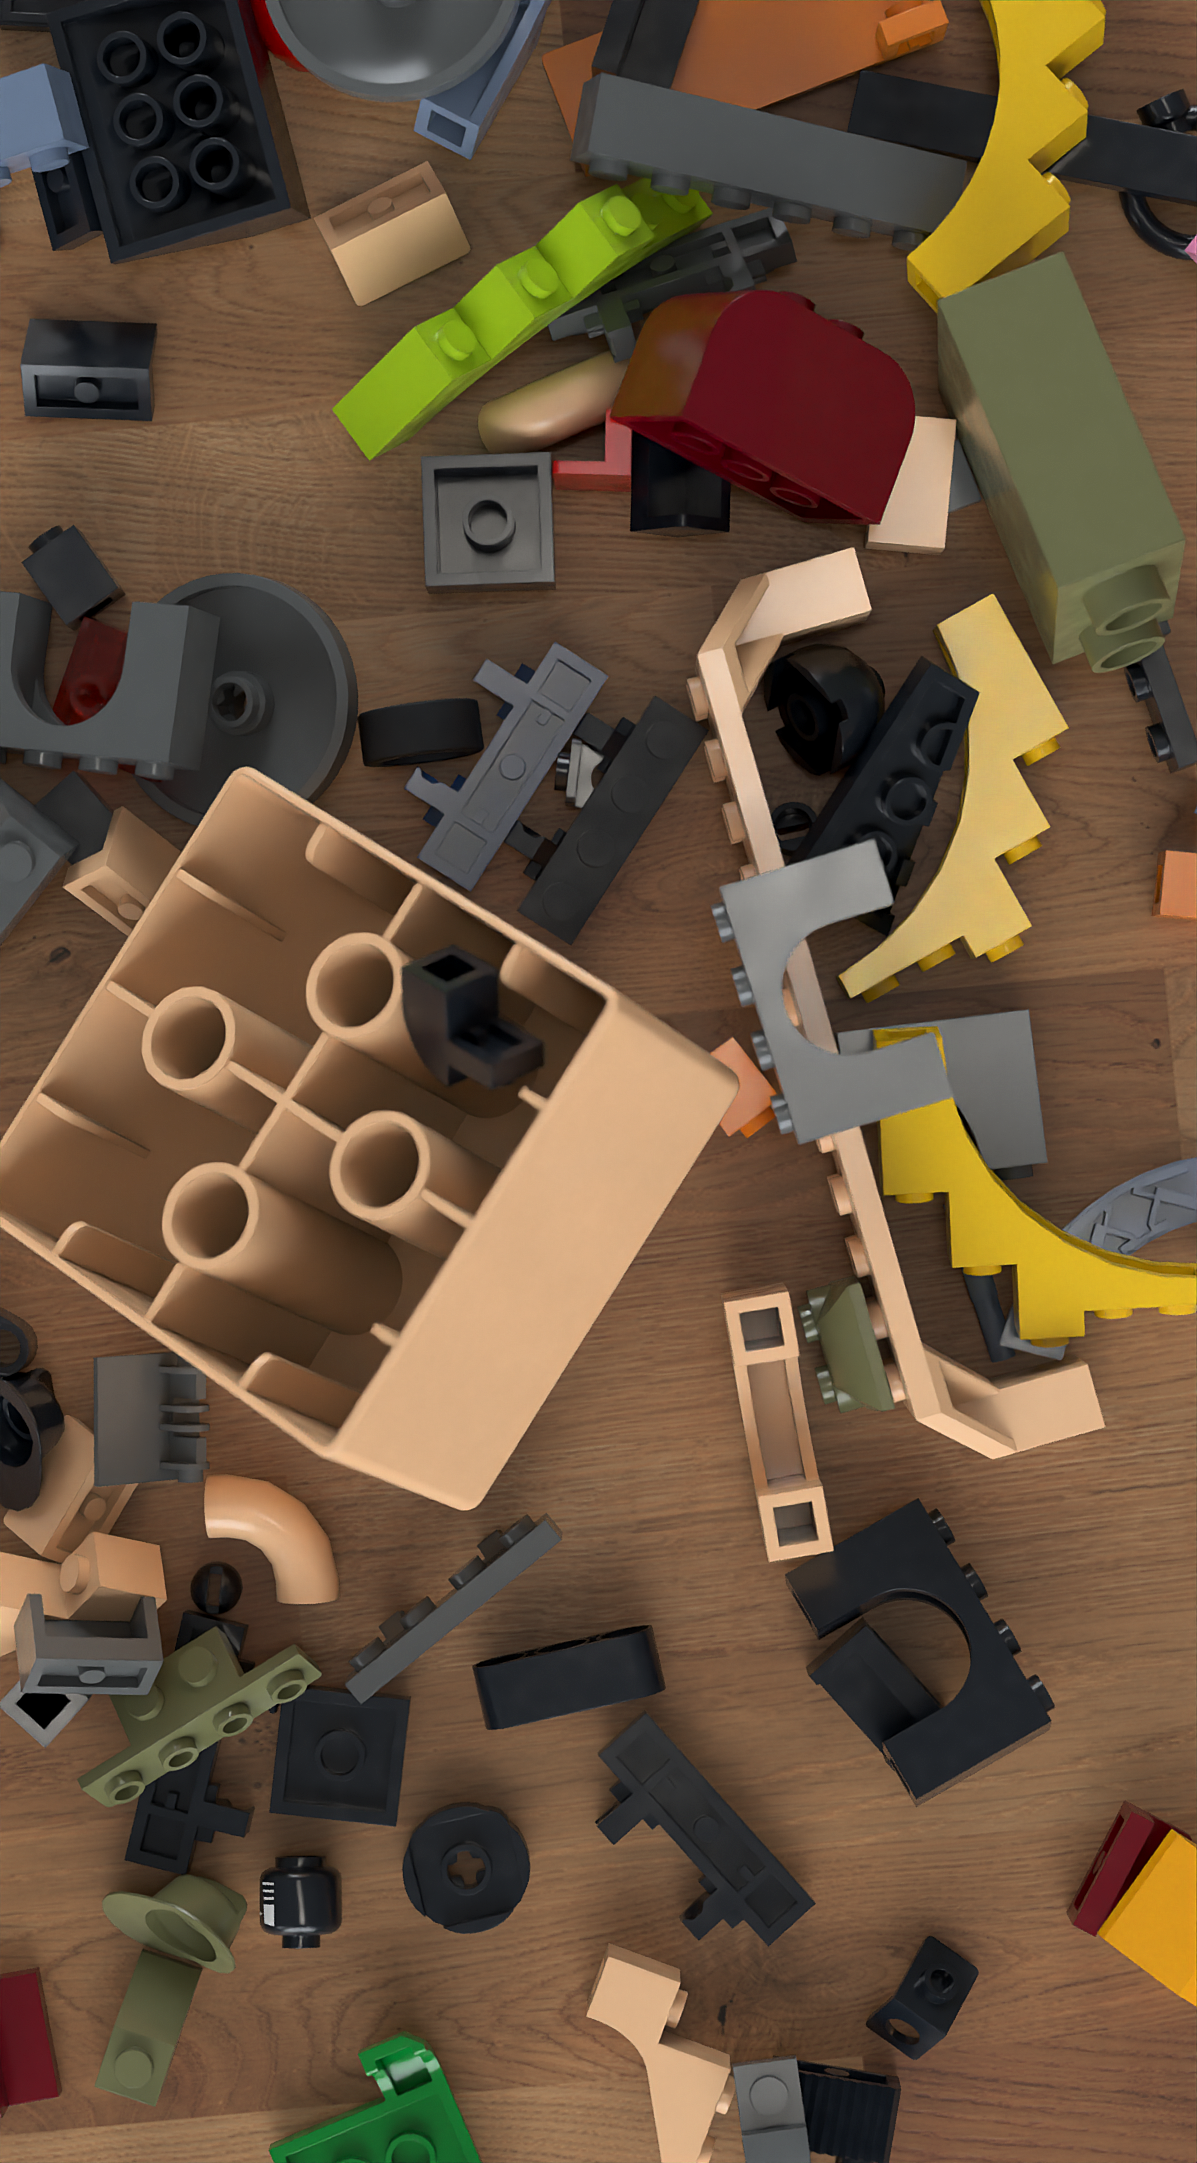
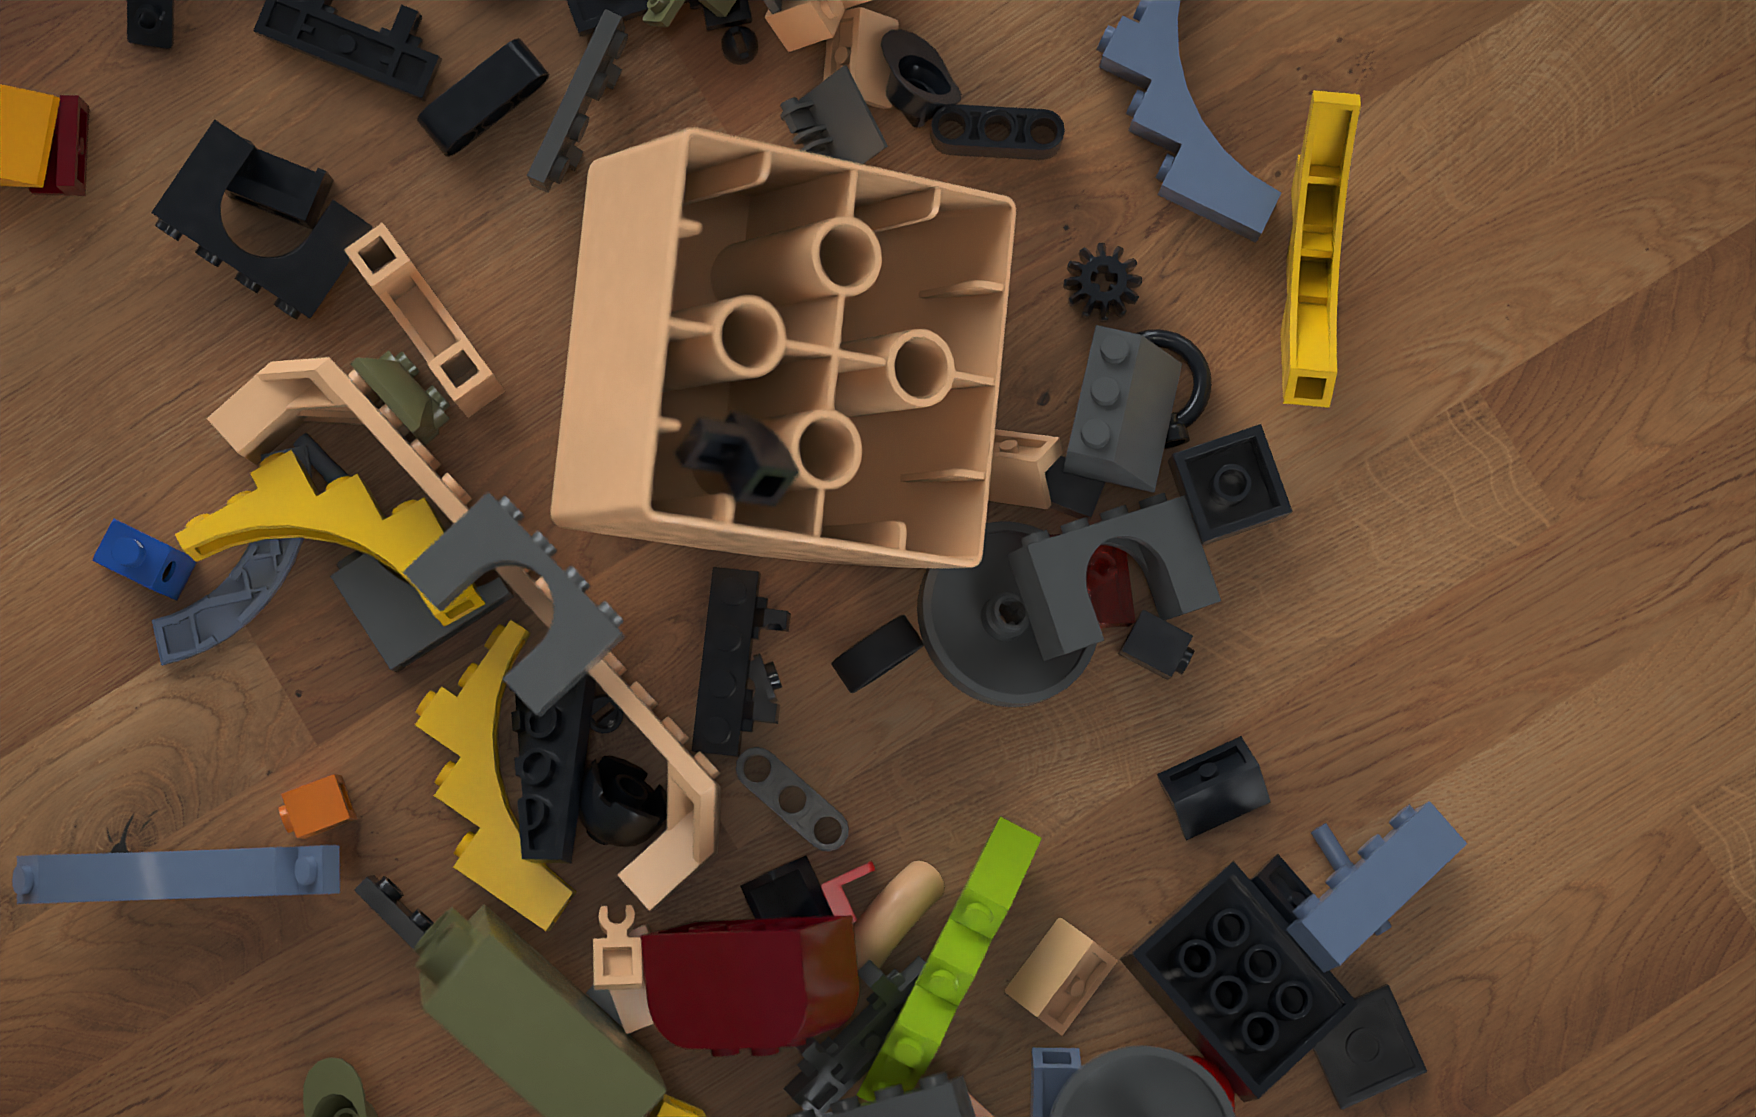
camera: 145 degrees right, 5 degrees down
light nougat cylinder [204,1474,340,1604] -> none
hinge [403,642,609,892] -> none
black brick [421,452,556,594] -> none
orange brick [709,1037,777,1139] -> none
none -> light nougat plate [593,905,642,990]
none -> black beam [736,747,849,852]

